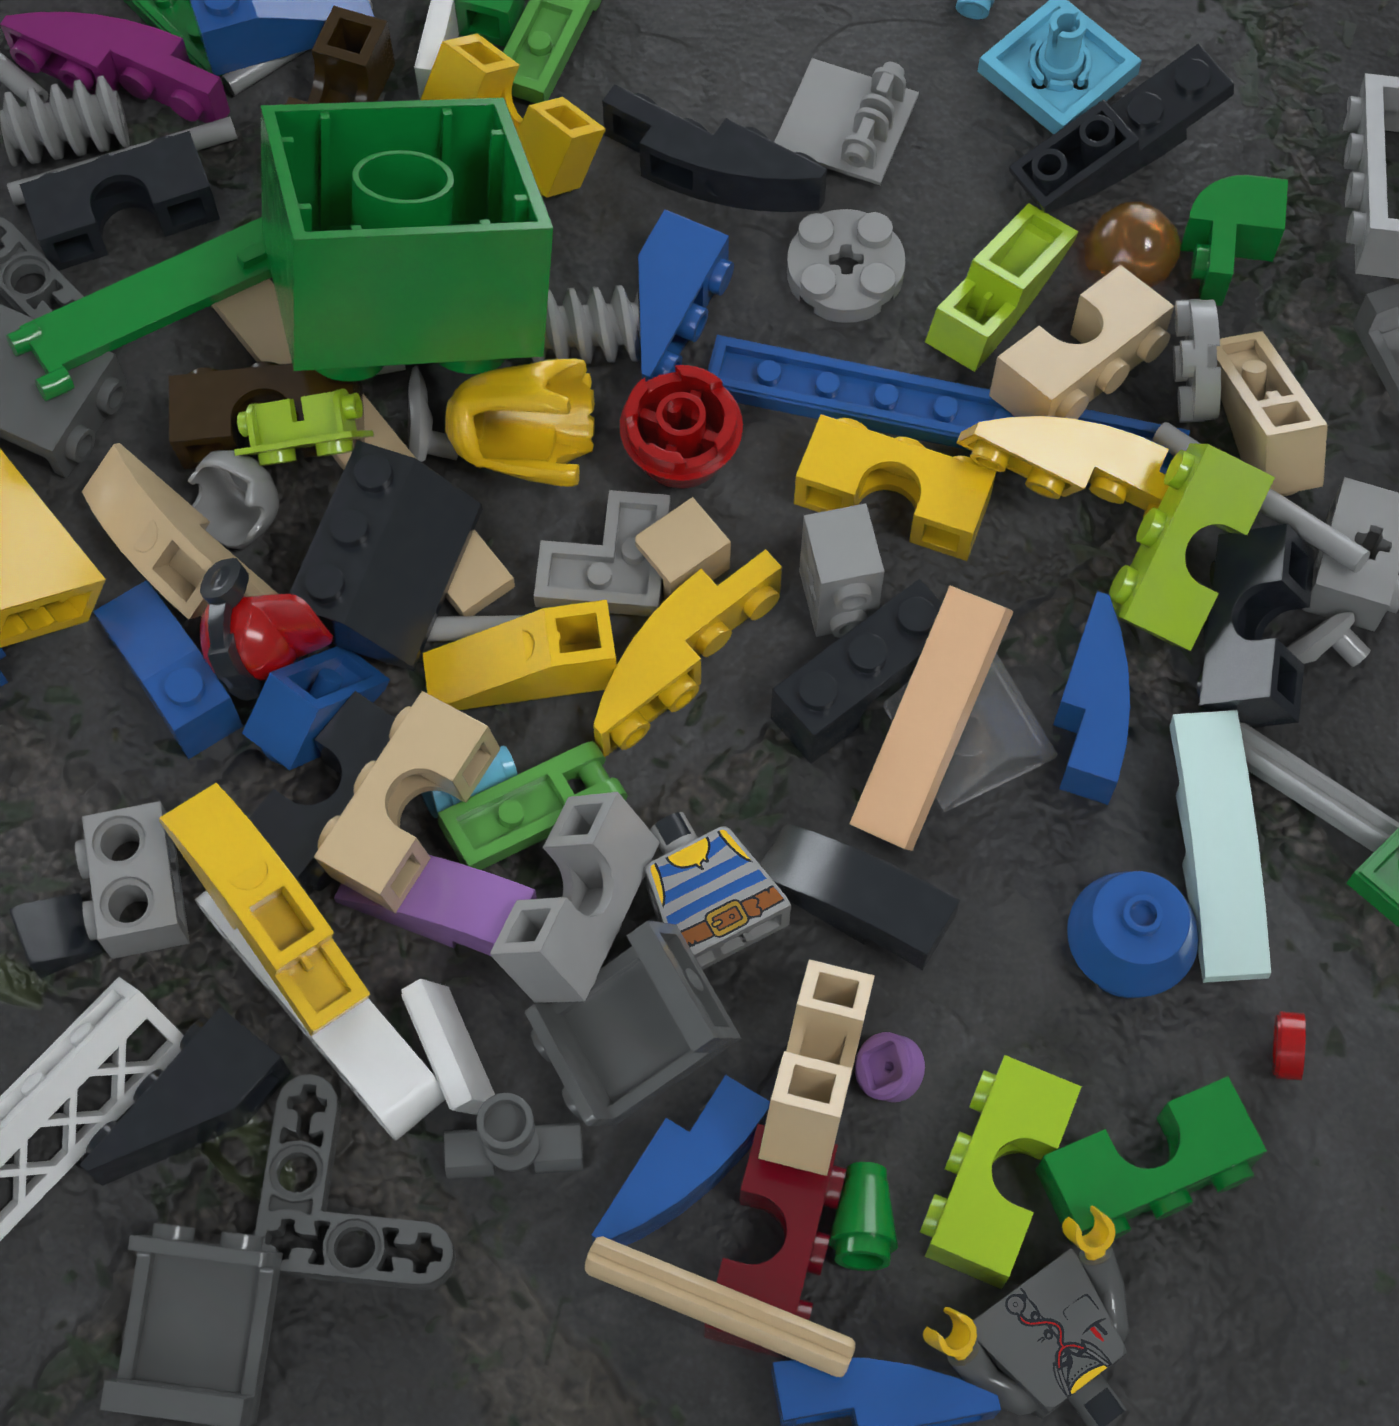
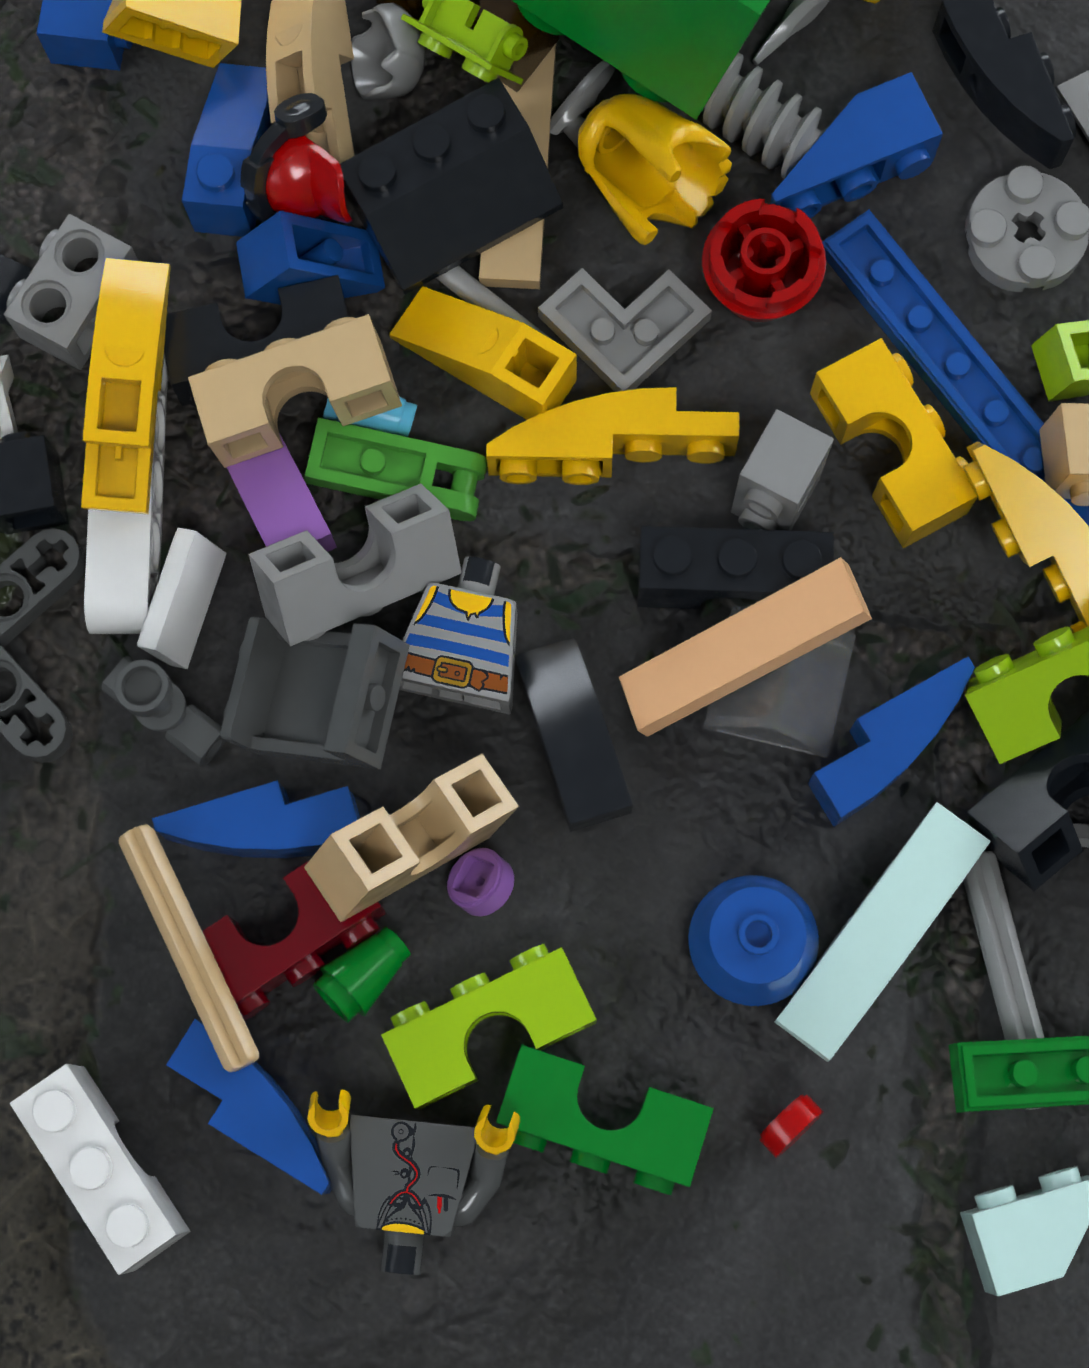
camera: 45 degrees right, 10 degrees up
tan panel [635,497,731,600] -> none

